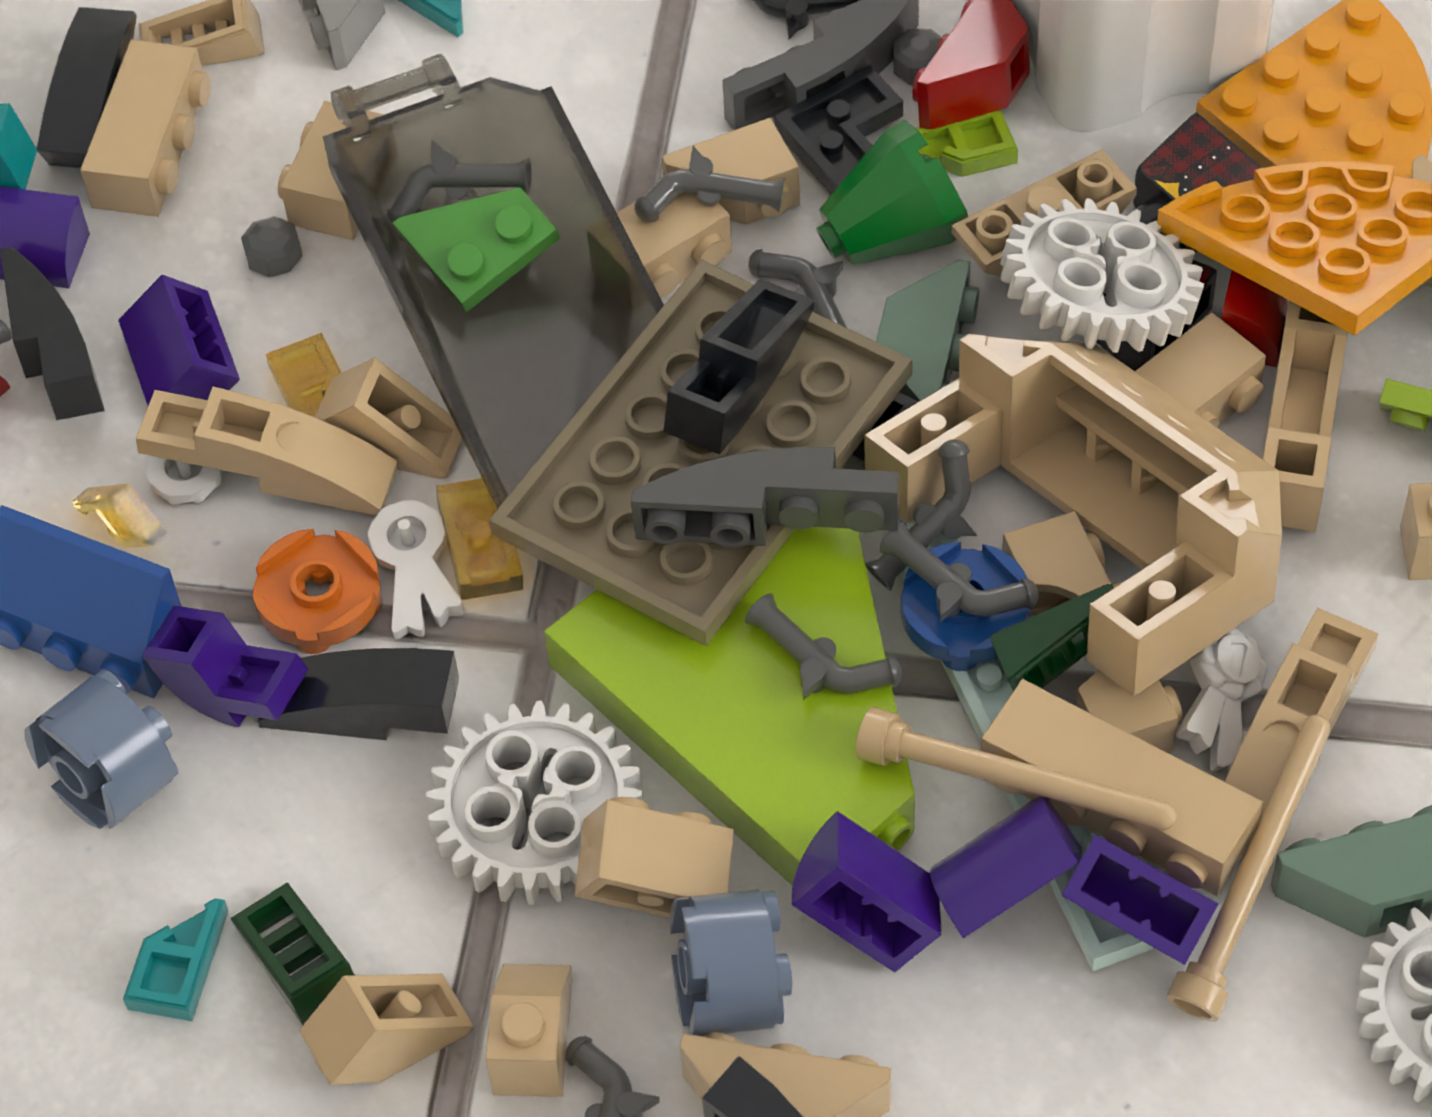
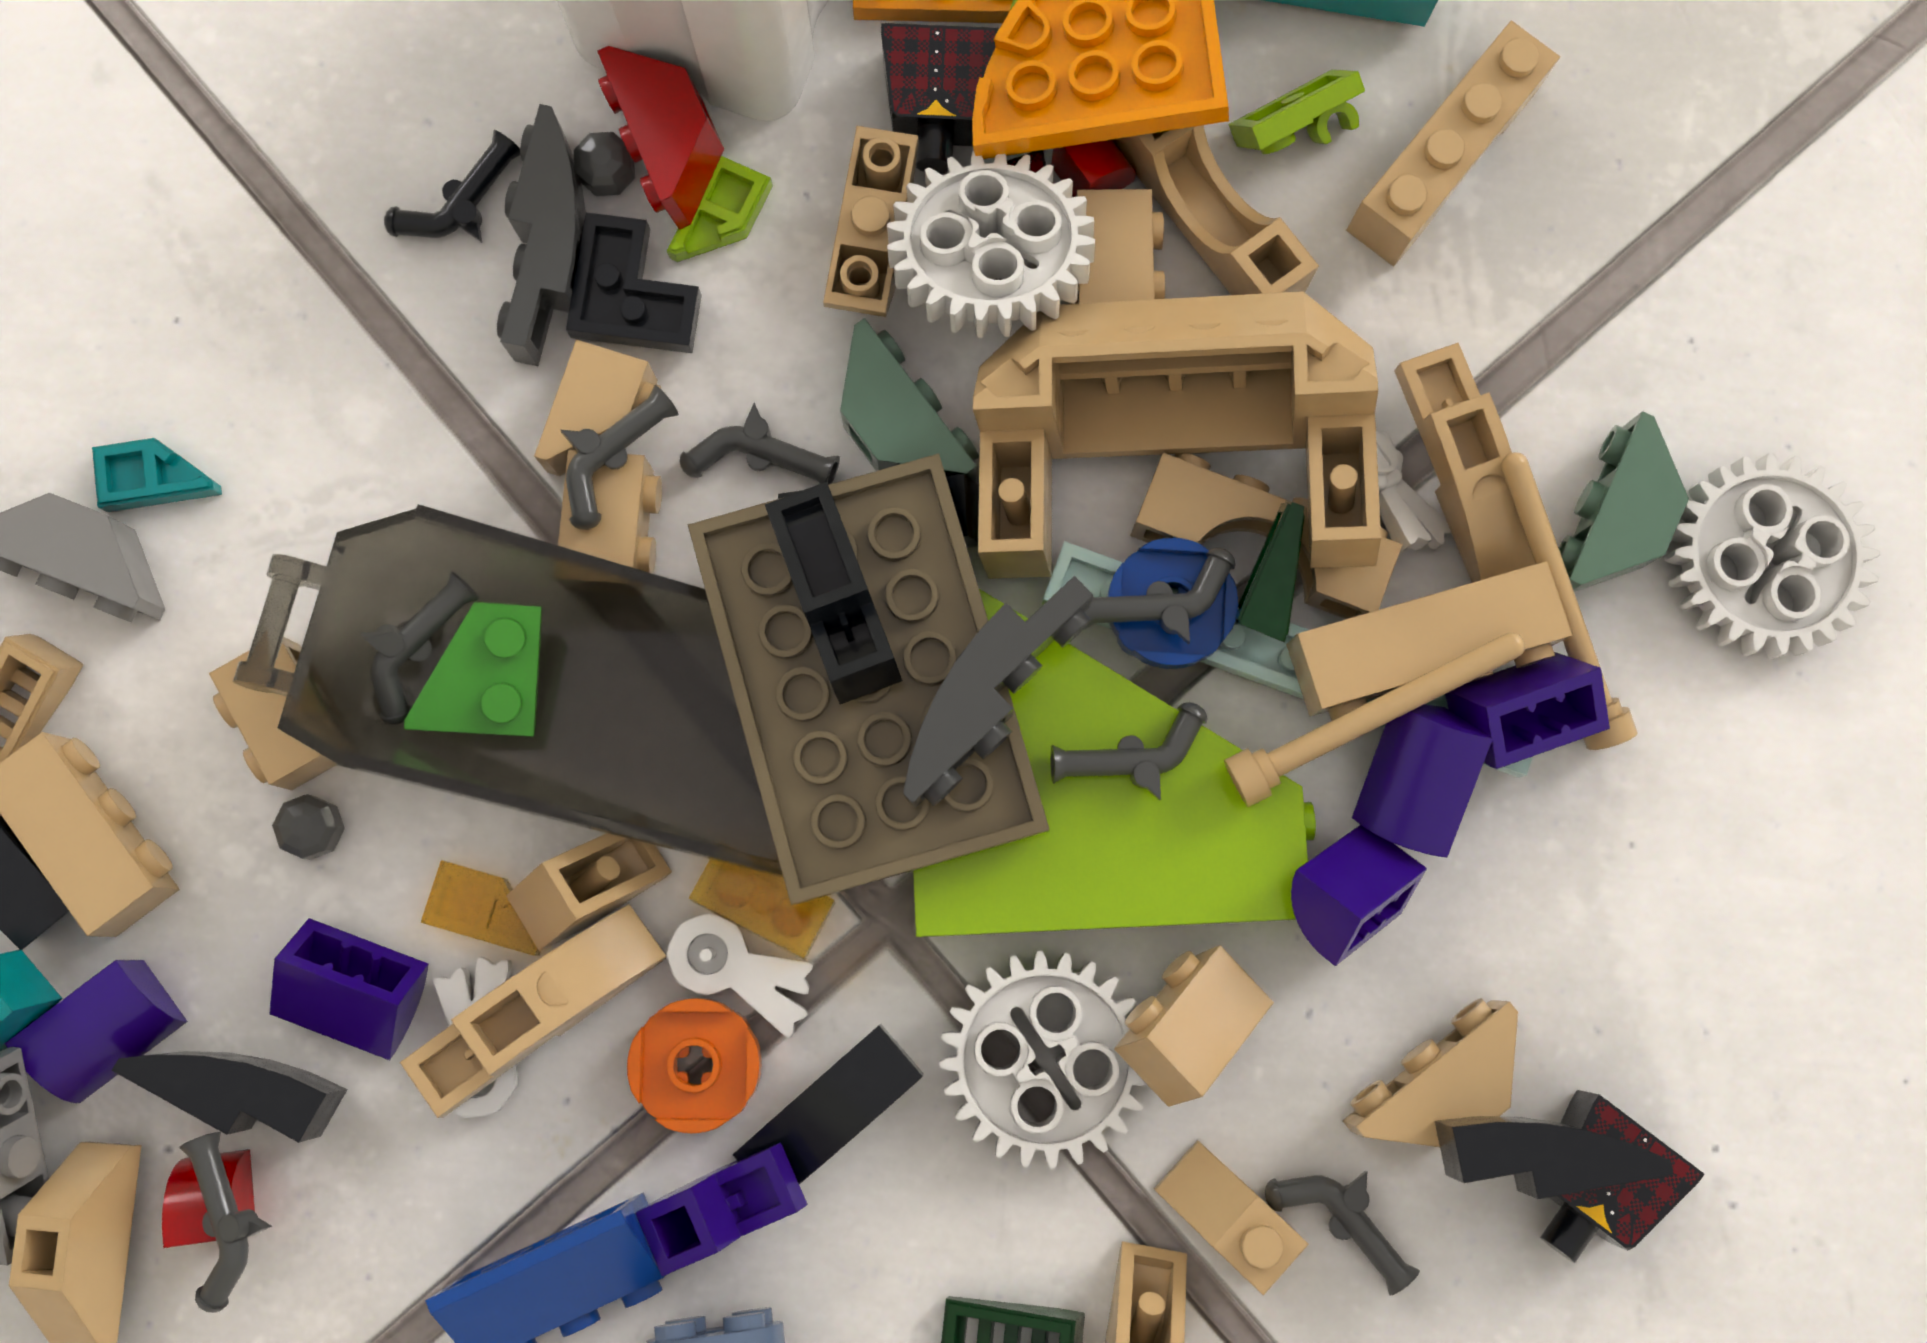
camera: 55 degrees left, 25 degrees up
clear yellow tile [73,484,167,548] -> none
sand blue brick [670,890,792,1036] -> none
green cone [816,120,968,265] -> none
dark grey piece [865,439,977,591] -> none

